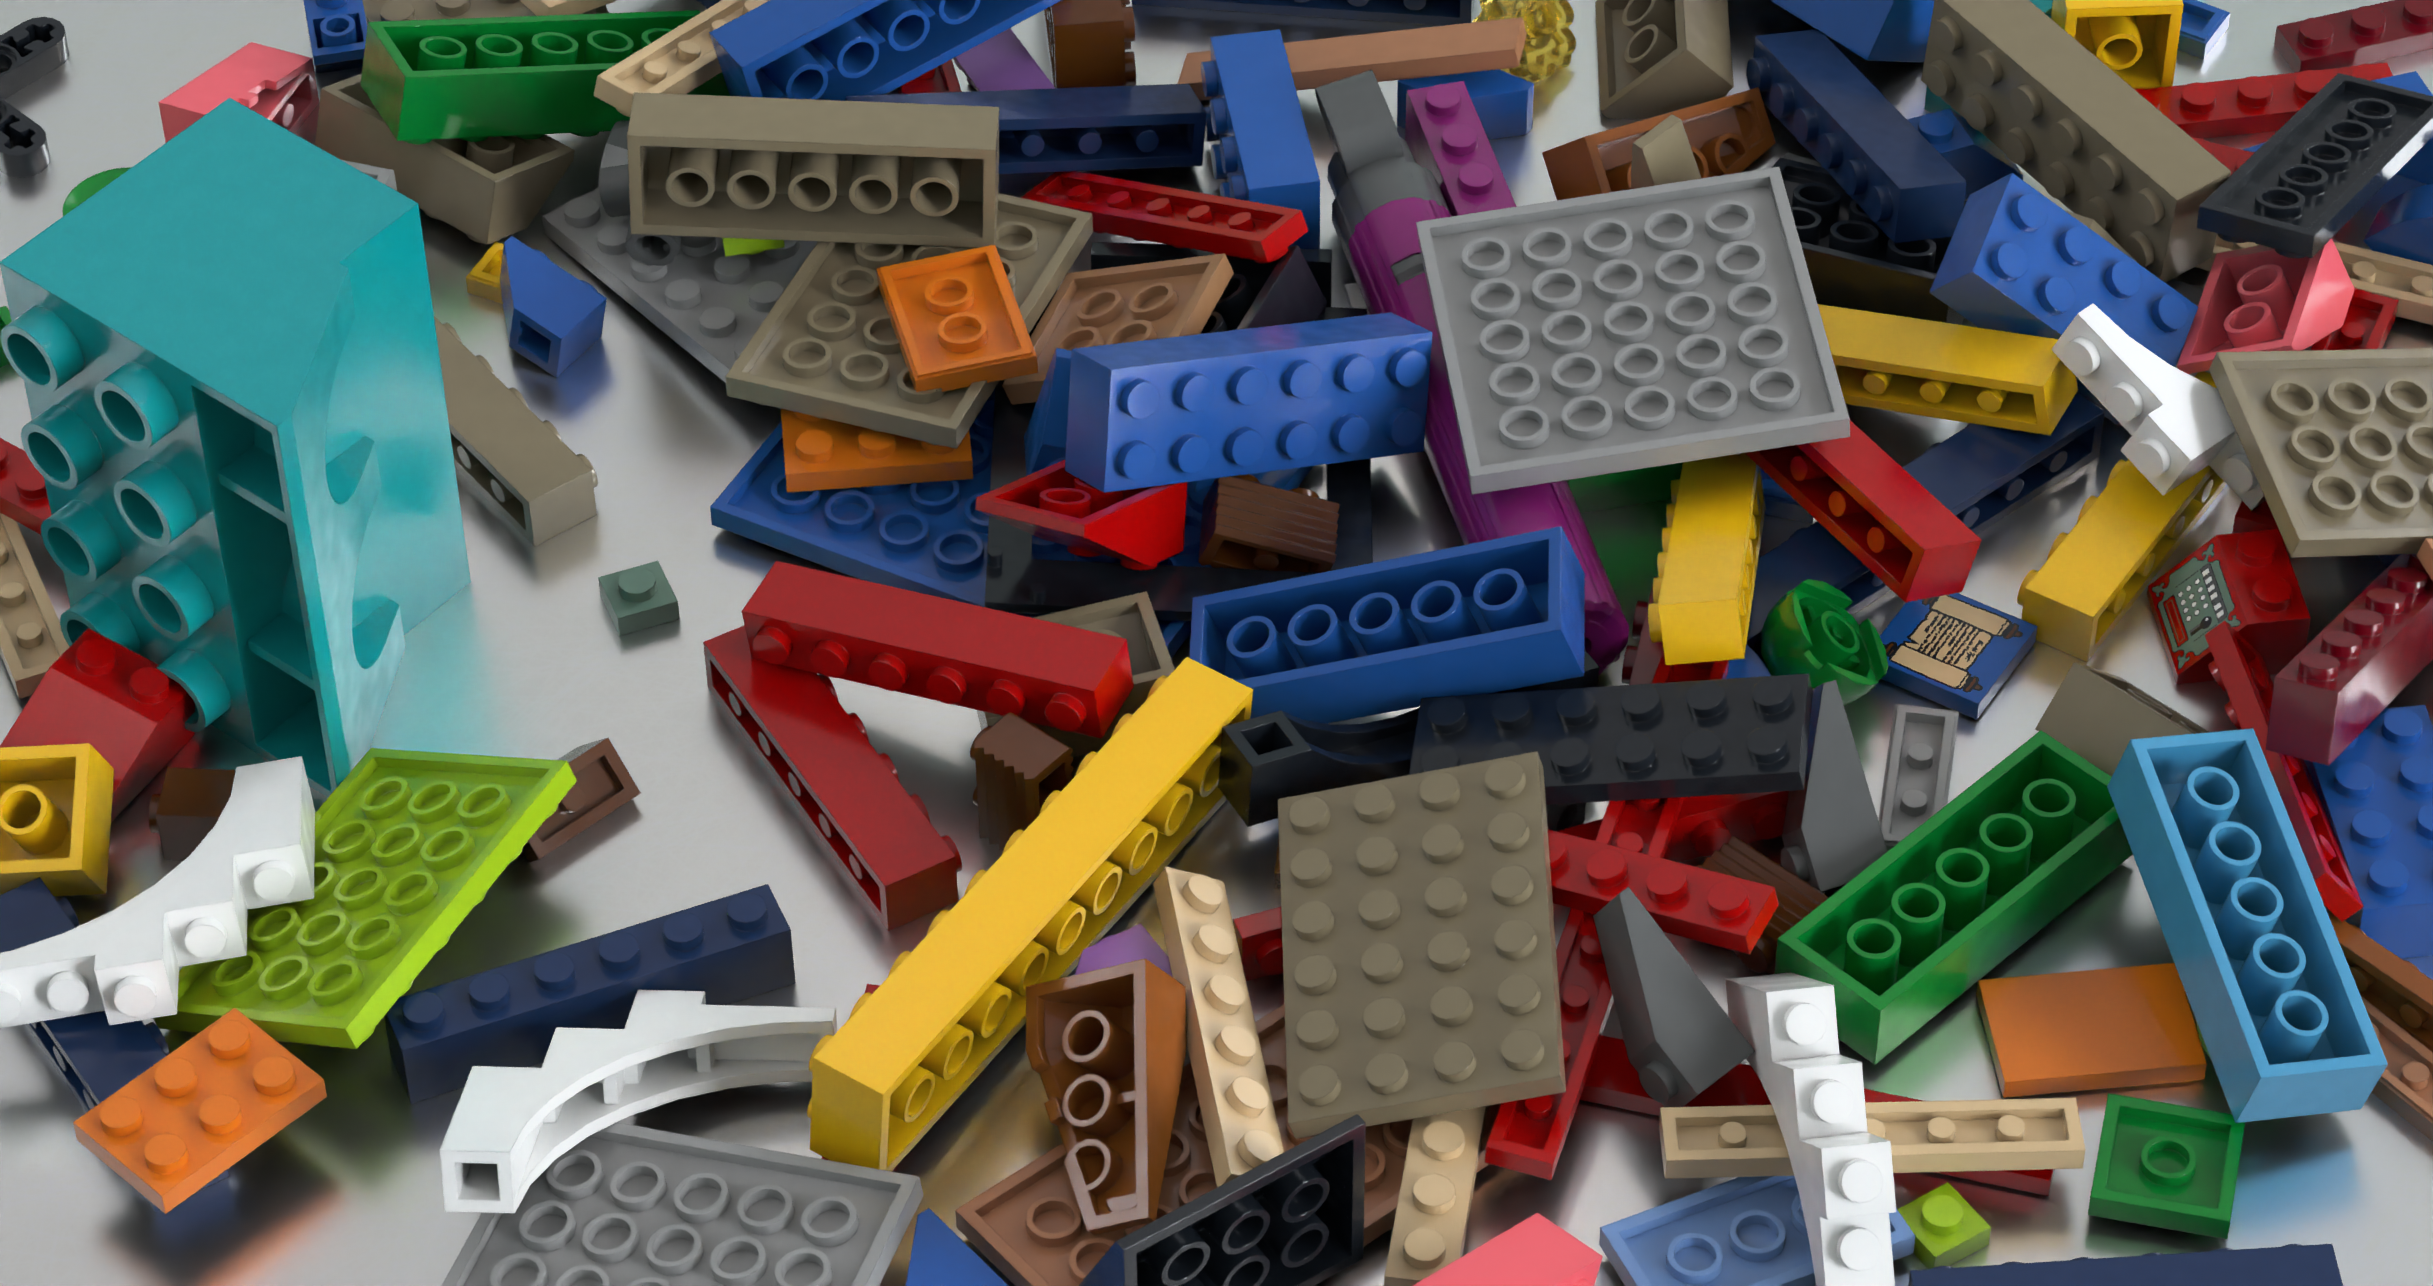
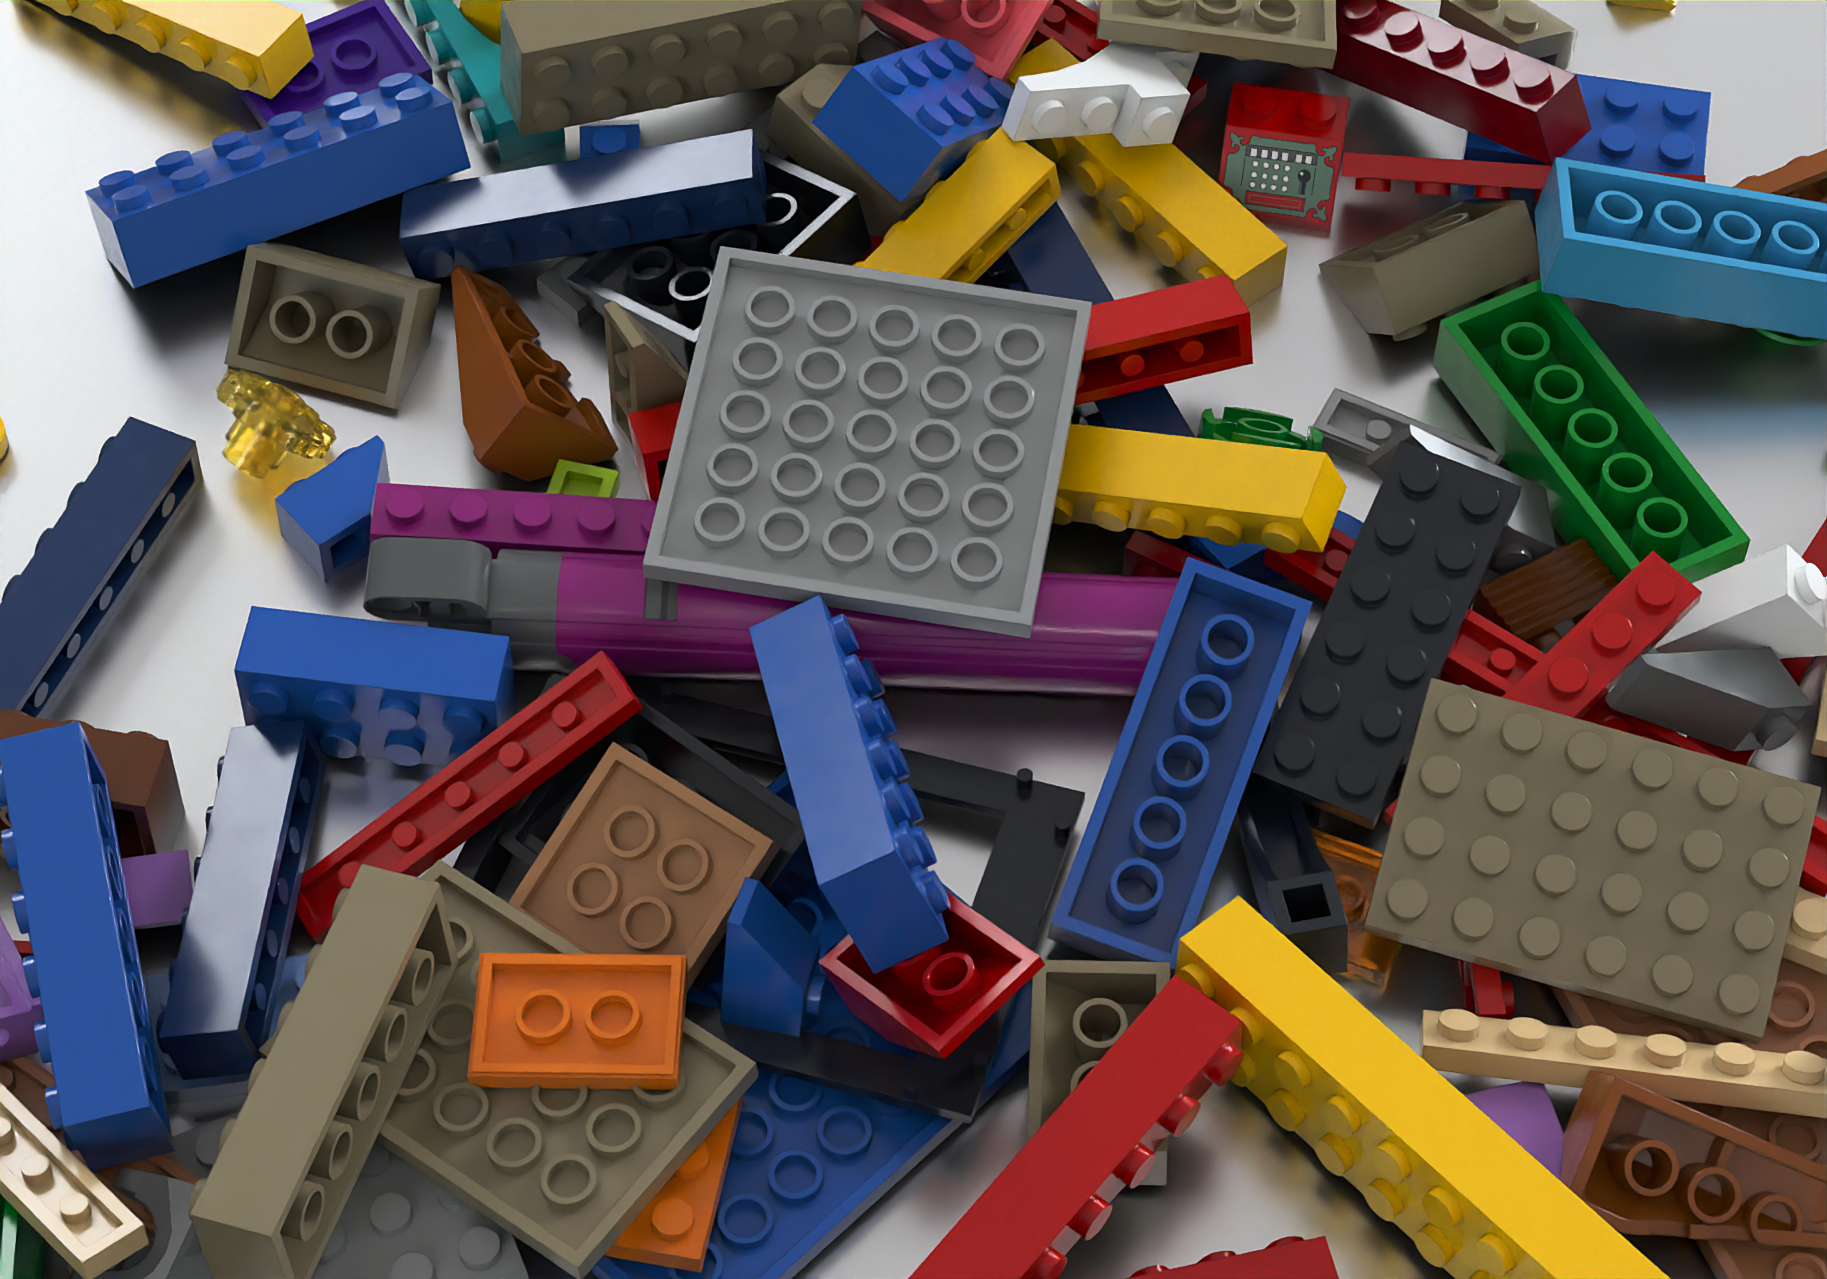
camera: 75 degrees left, 10 degrees up
reddish brown brick [970,712,1074,851] -> none
nougat tile [1177,17,1527,101] -> none
reddish brown brick [1198,474,1340,573] -> none
tile [1880,593,2037,719] -> none
orange tile [1976,963,2207,1098] -> none

